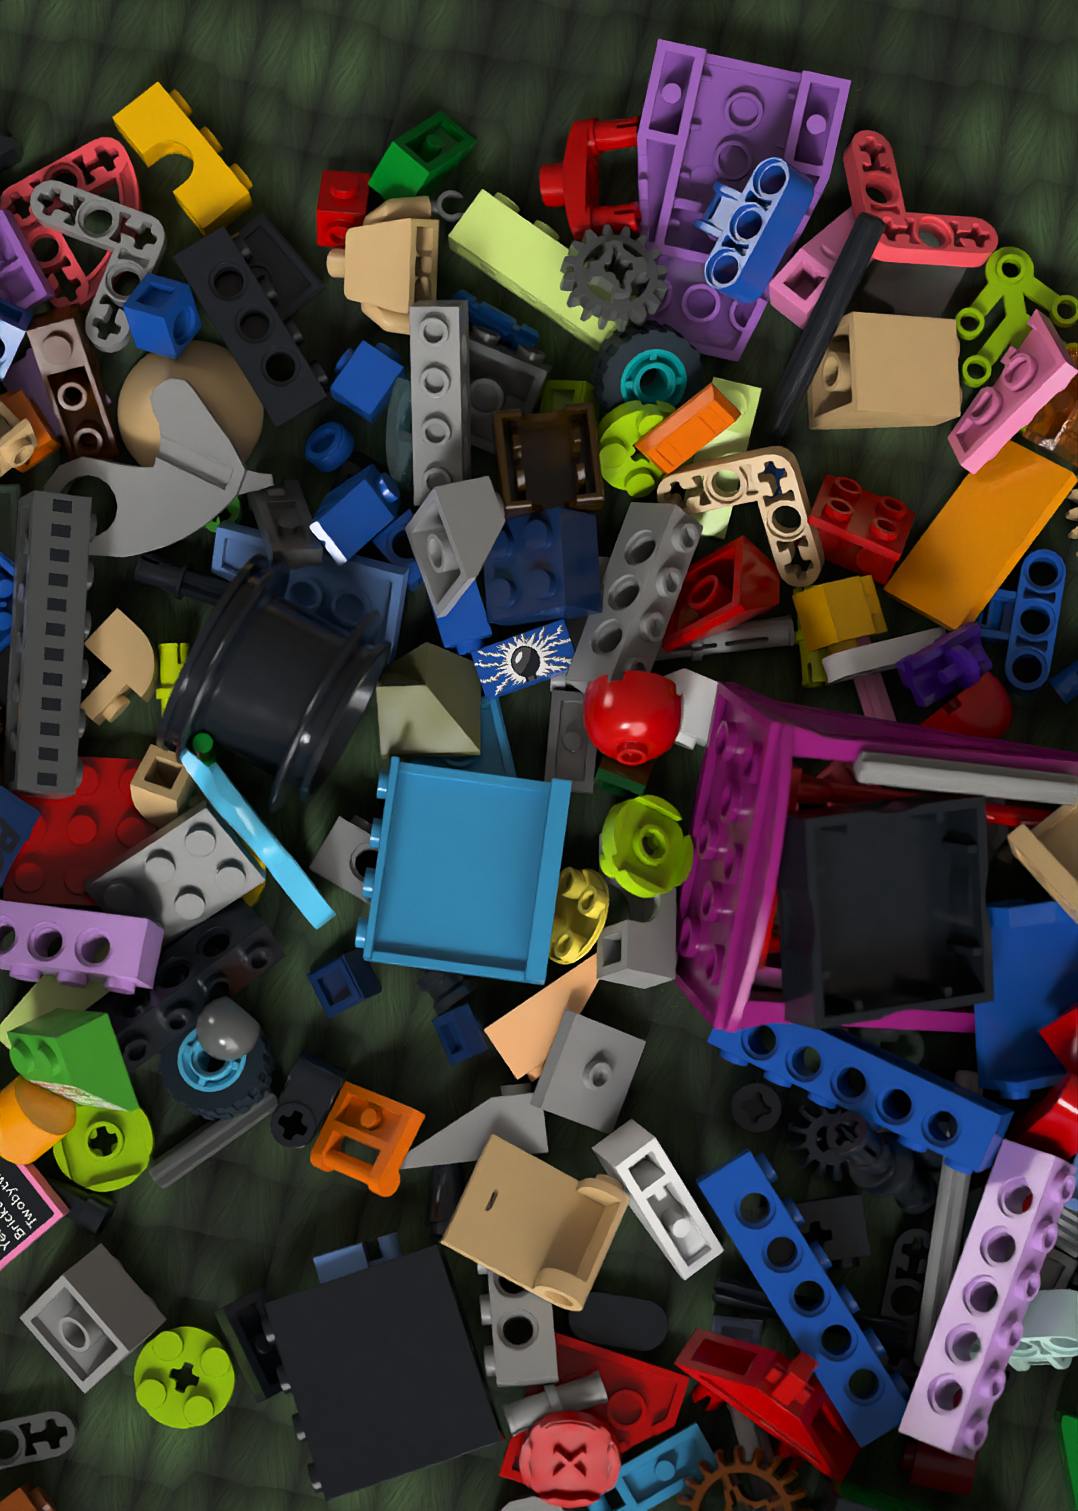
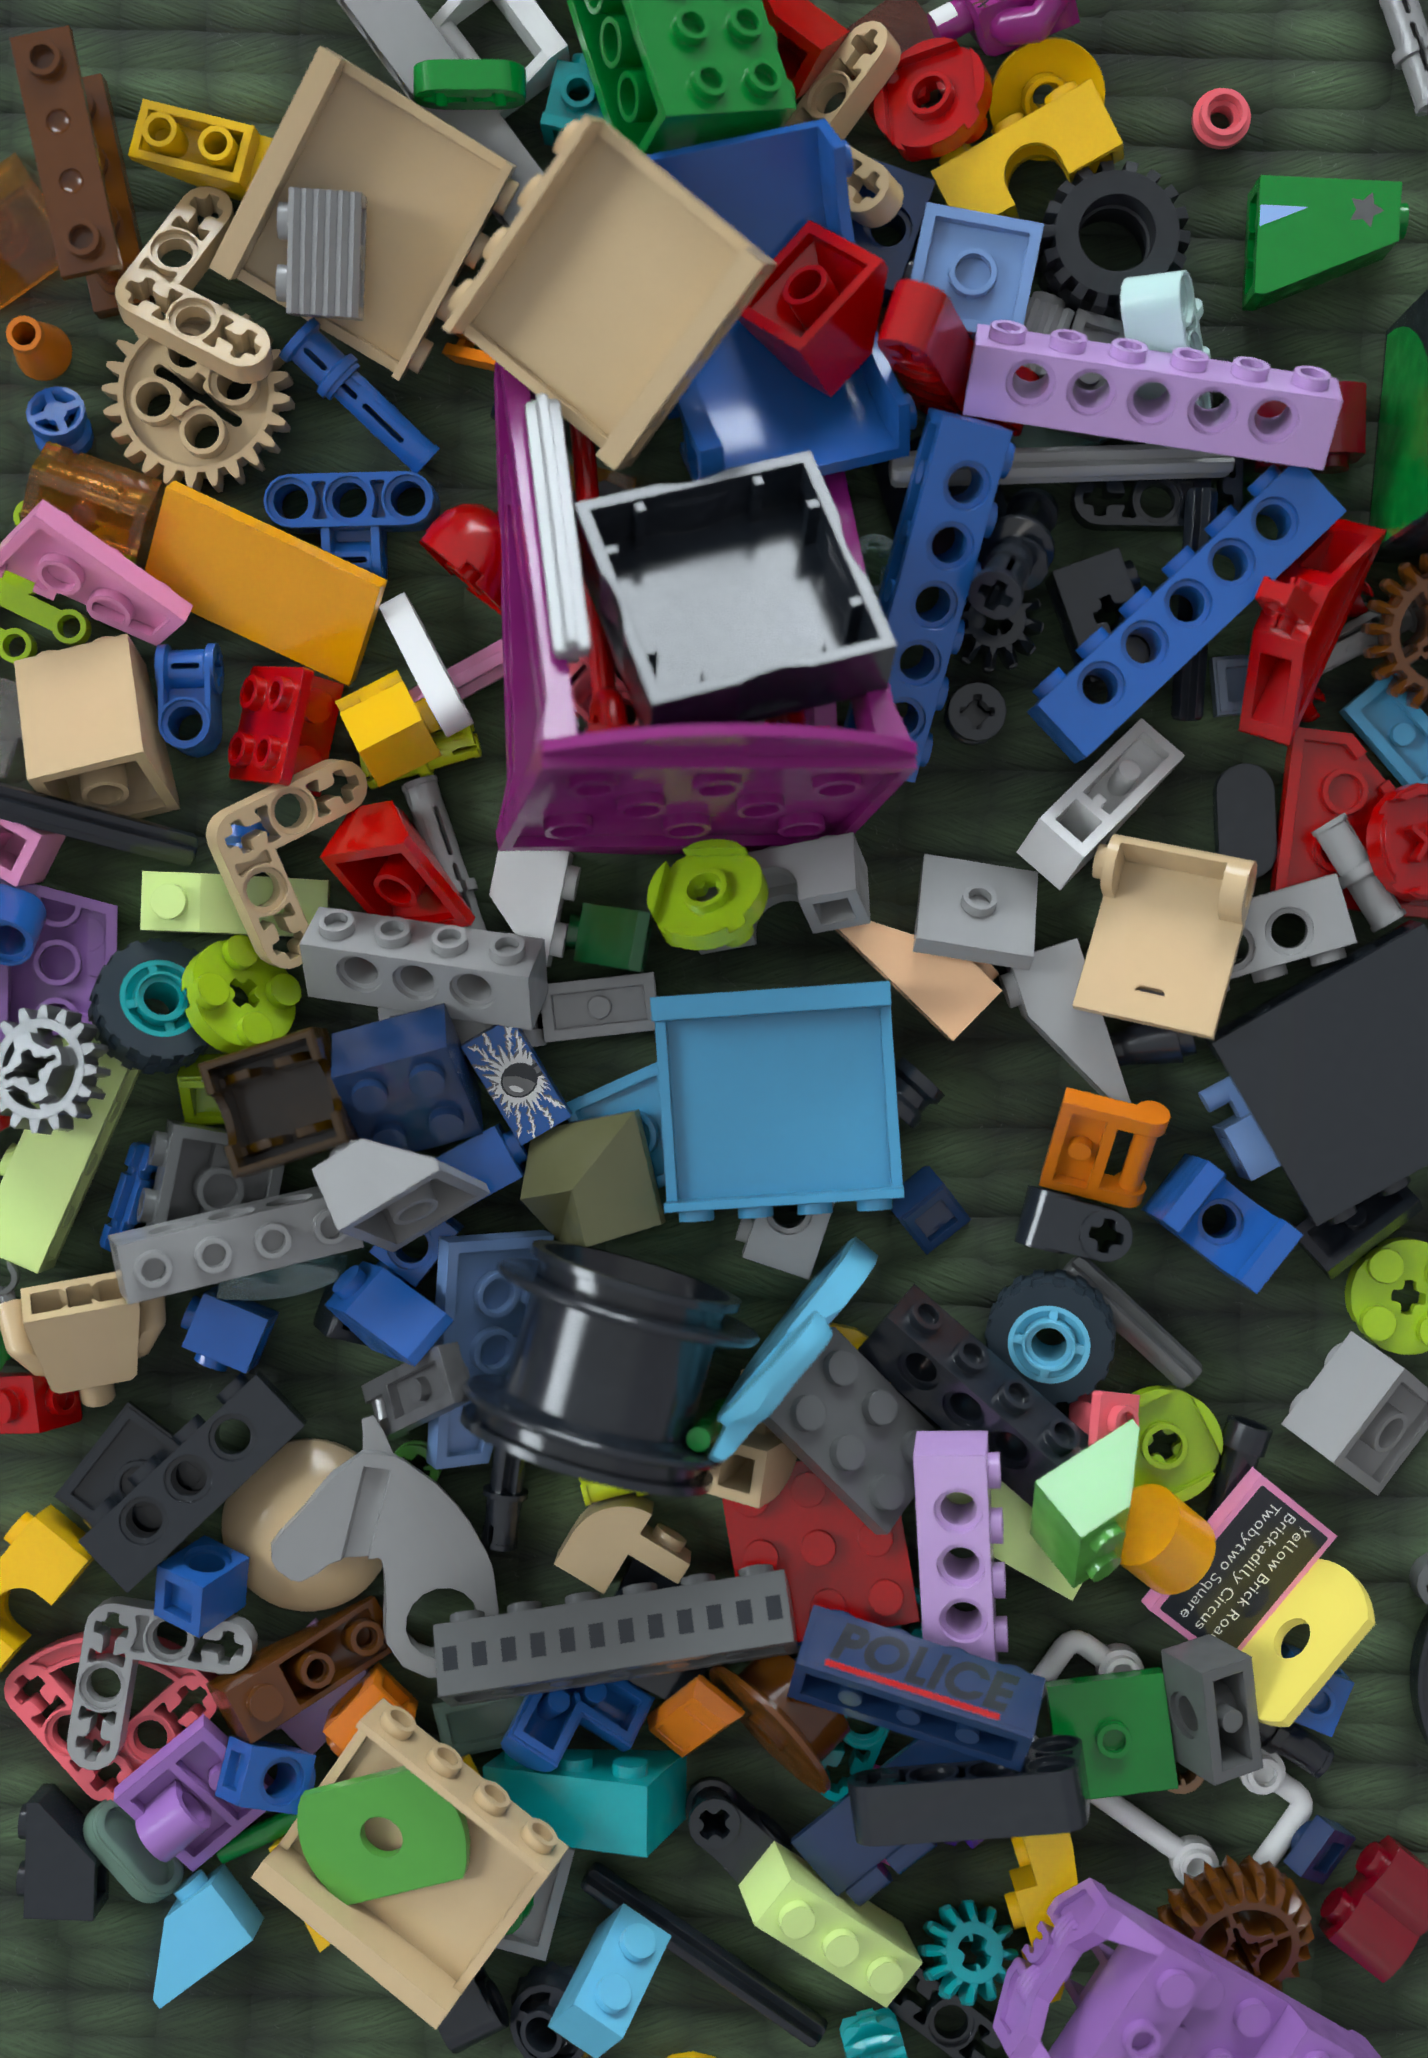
camera: 105 degrees left, 5 degrees up
dark grey piece [196,996,260,1061] -> none
blue tile [304,422,354,472] -> none
dark blue plate [431,1003,488,1066] -> none
light yellow dish [548,867,609,964] -> none
red cylinder [583,670,684,766] -> none
orange tile [634,383,741,475] -> none
dark purple hips [896,622,993,708] -> none
none -> blue piece [154,643,224,758]
none -> coral bracket [1069,1390,1140,1447]
none -> blue piece [1141,1153,1303,1294]

